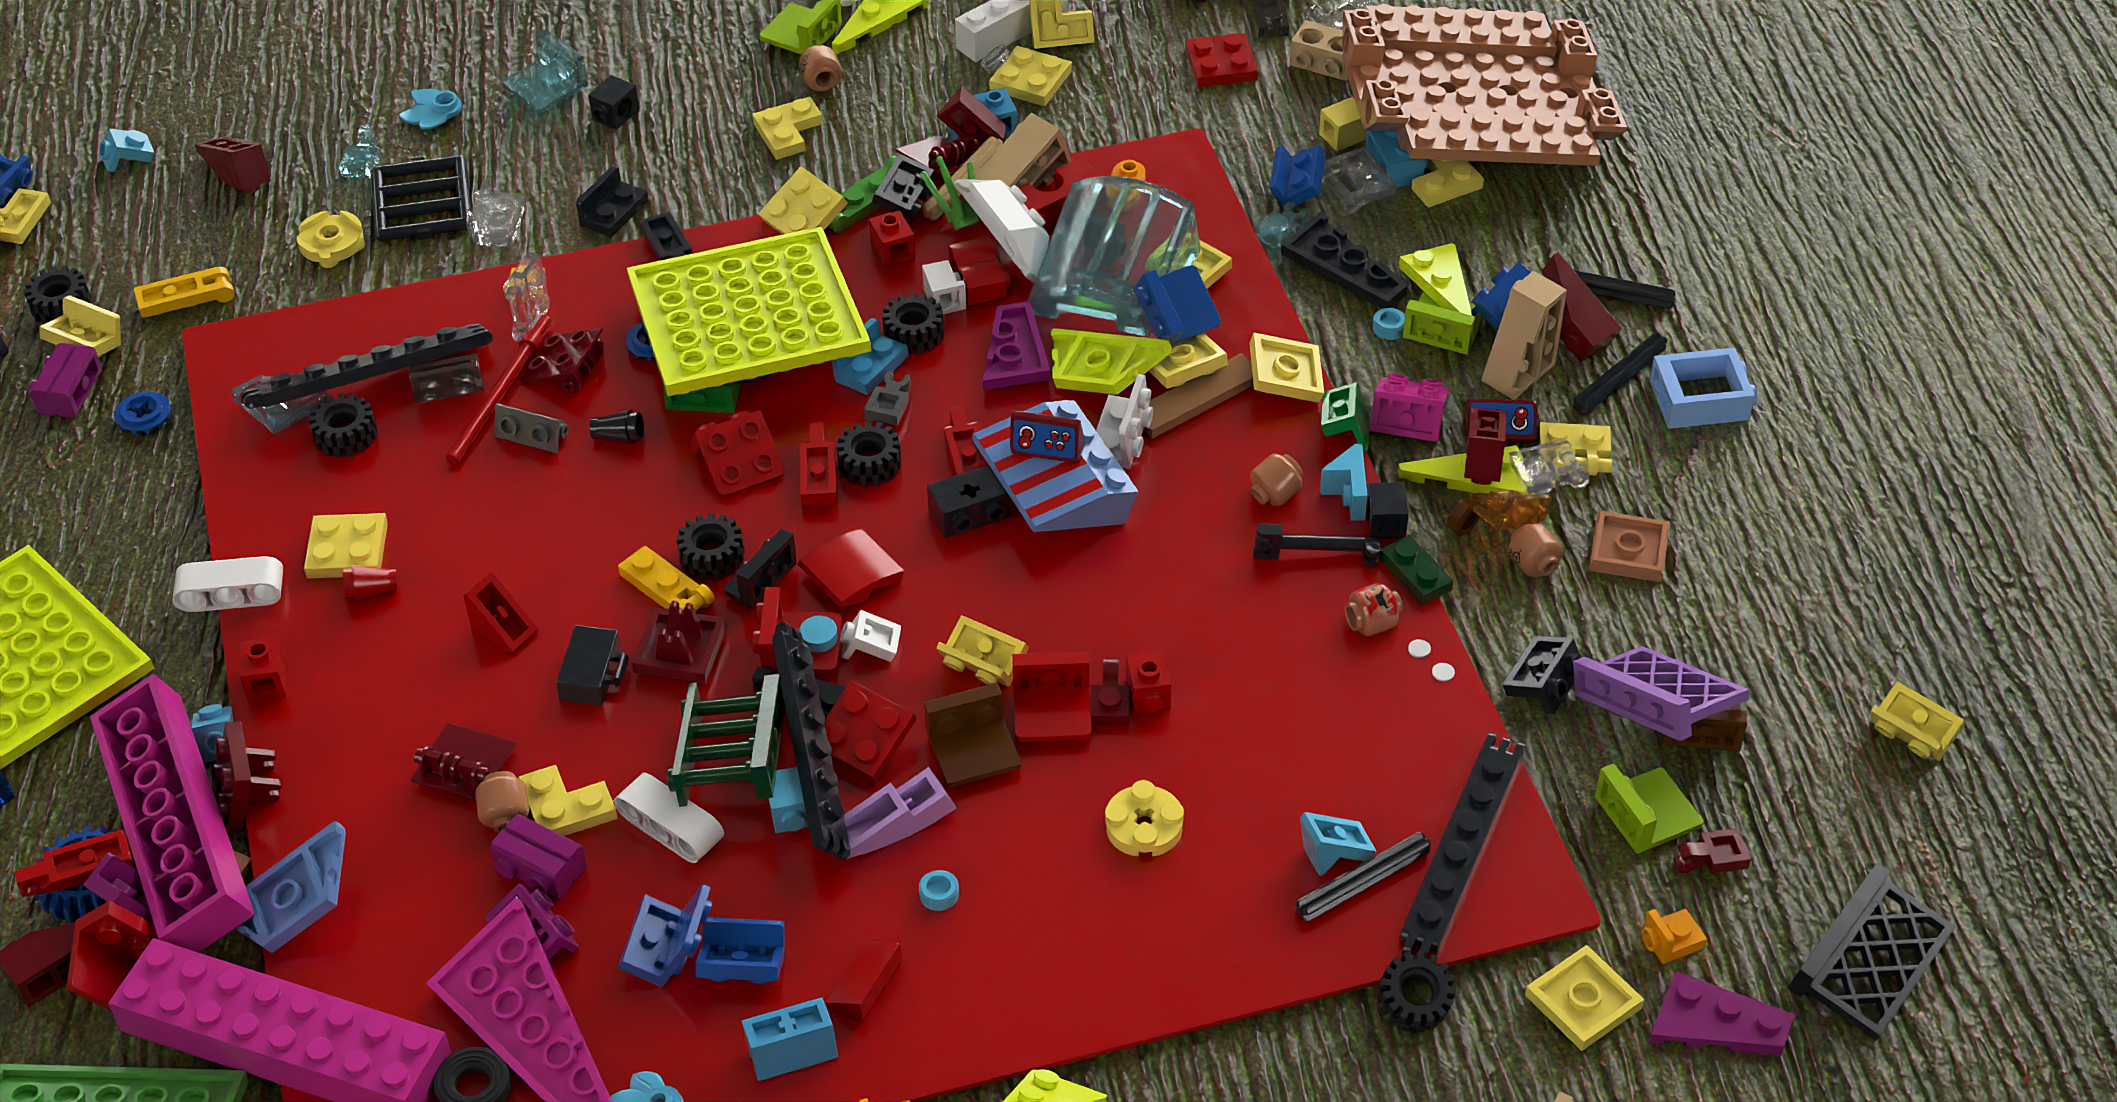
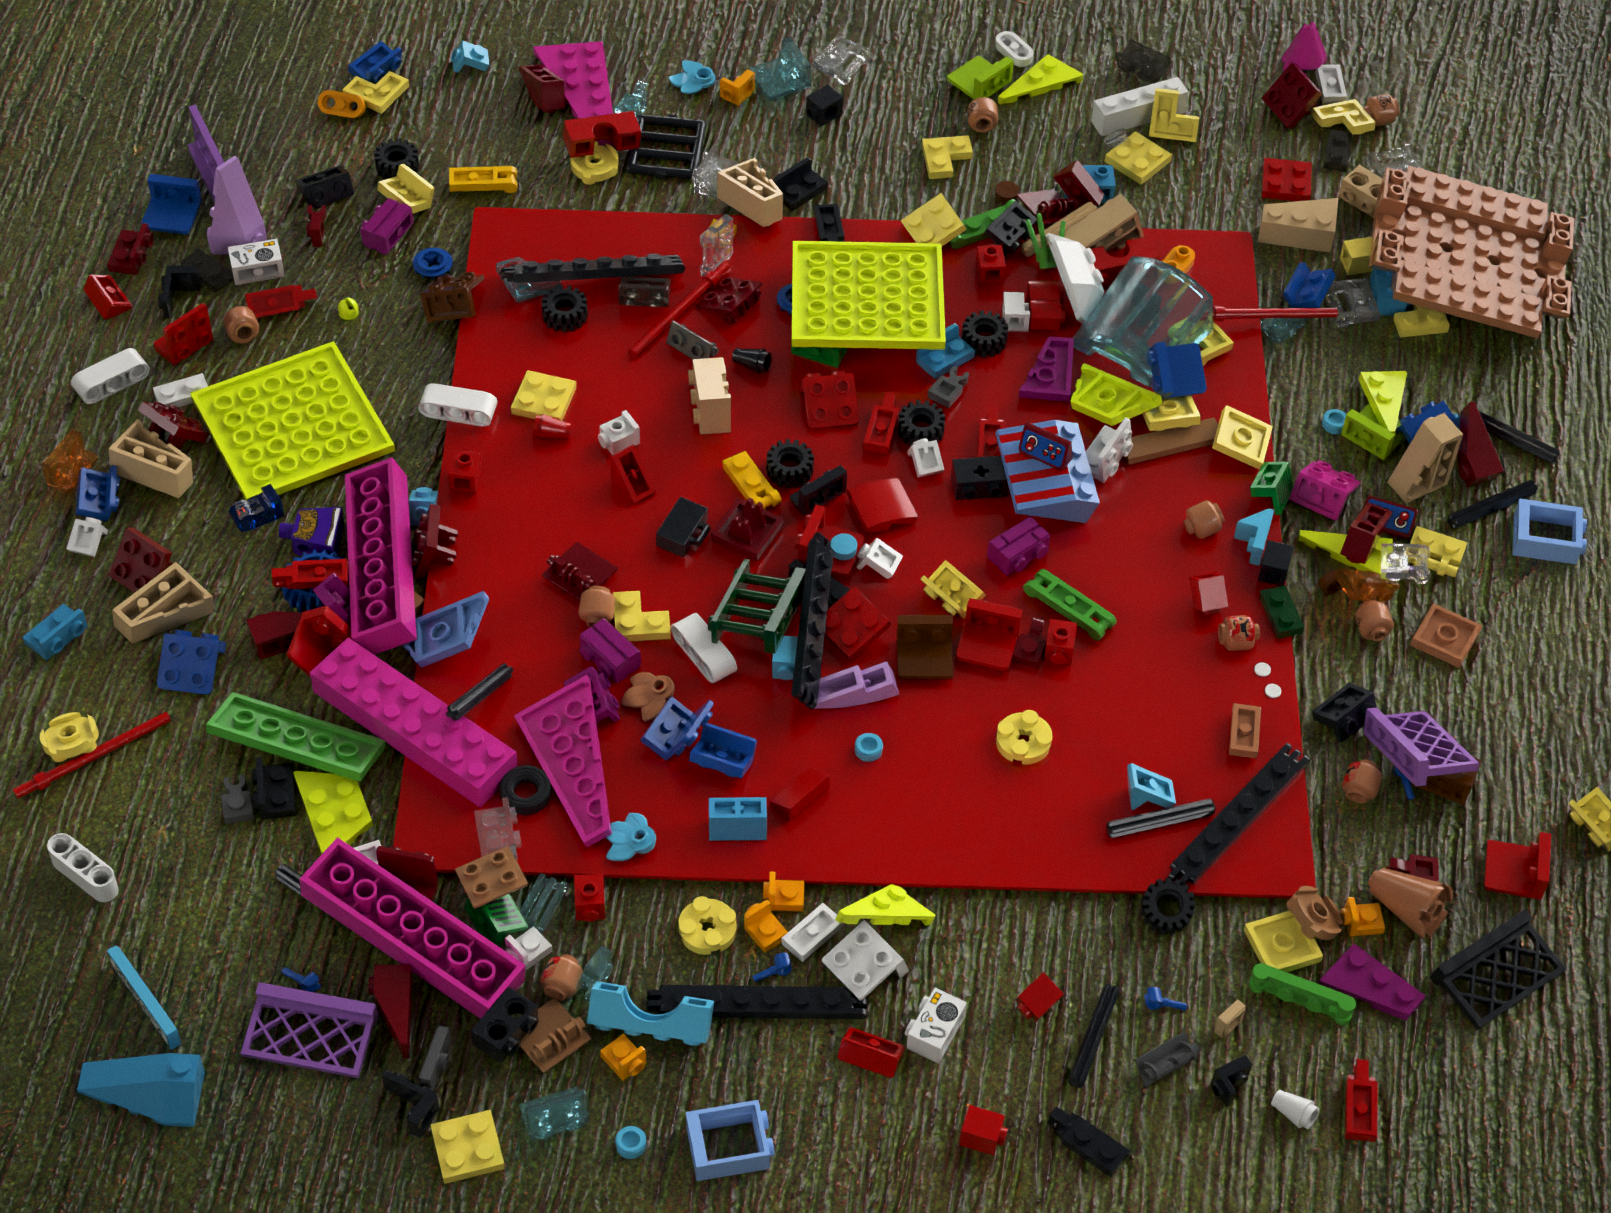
camera: 15 degrees right, 5 degrees up
black hinge [1253,524,1381,568] -> none
black wing [1281,211,1408,309] -> none
lime bracket [1595,763,1703,854] -> none
none -> dark purple torso [279,507,345,556]
none -> neon yellow hinge [338,298,359,320]
none -> reddish brown bracket [420,272,484,322]
none -> black axle [446,663,513,721]
none -> dark pink wing [533,41,614,146]
none -> red arch [563,111,641,158]
none -> white brick [598,410,640,455]
none -> nougat plate [621,672,675,722]
none -> tan wedge [688,357,731,434]
none -> tan wedge [717,158,783,227]
none -> light orange bracket [720,69,755,106]
none -> clear plate [813,35,873,85]
none -> white bracket [907,439,945,478]
none -> magenta brick [987,516,1050,576]
none -> reddish brown tile [995,181,1020,204]
none -> bright green plate [1023,569,1117,641]
none -> brick [1189,572,1228,615]
none -> red bar [1193,306,1338,322]
none -> nougat plate [1228,703,1261,759]
none -> bright green plate [1249,963,1356,1026]
none -> tan wedge [1258,198,1338,252]
none -> medium nougat plate [1286,886,1343,940]
none -> nougat head [1342,759,1383,803]
none -> nougat cone [1368,868,1453,938]
none -> blue hand [1392,765,1415,800]
none -> red bracket [1484,832,1551,900]

